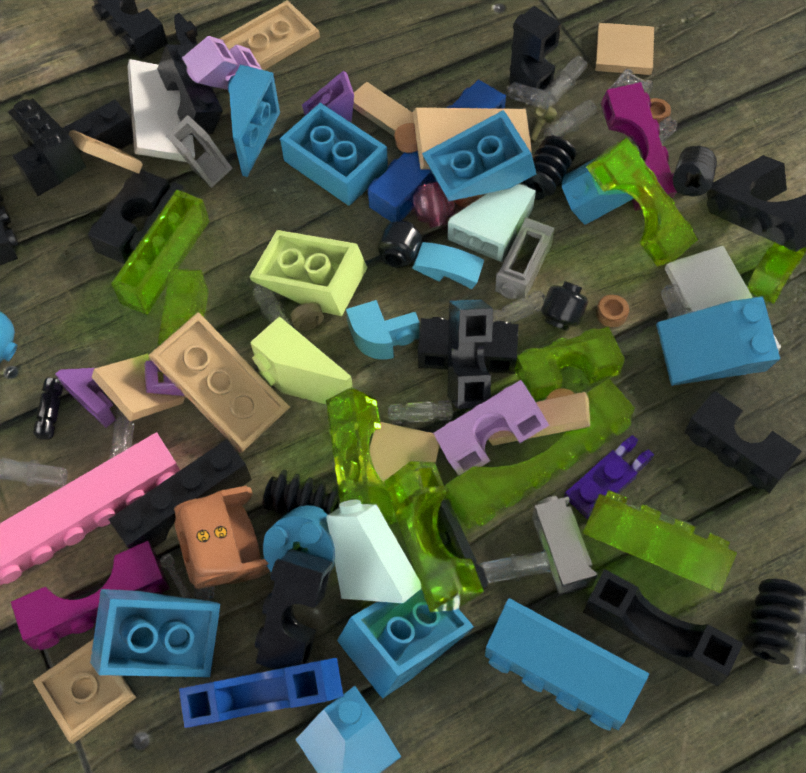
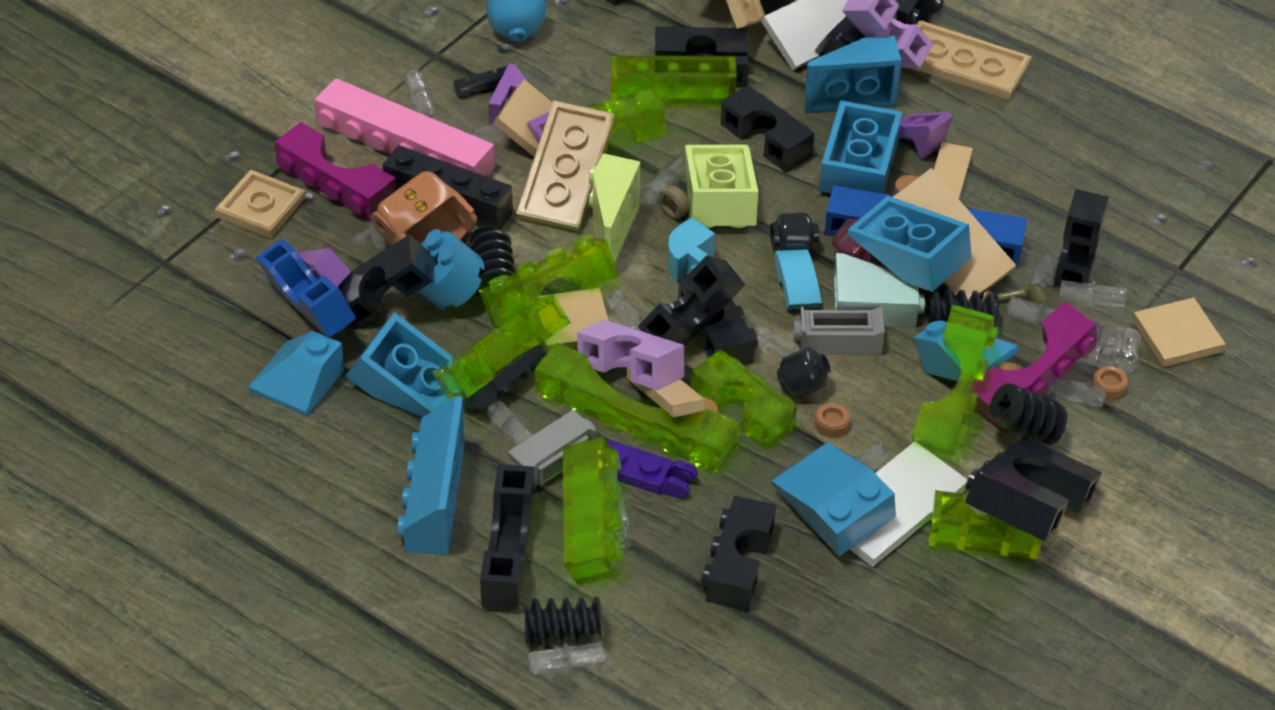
camera: 60 degrees right, 15 degrees down
dark azure slope [90,589,221,677] -> none
light grey window [166,115,232,188] -> none
light aqua slope [326,500,421,603] -> none
none -> medium lavender slope [299,248,351,287]
none -> black arch [720,85,815,173]

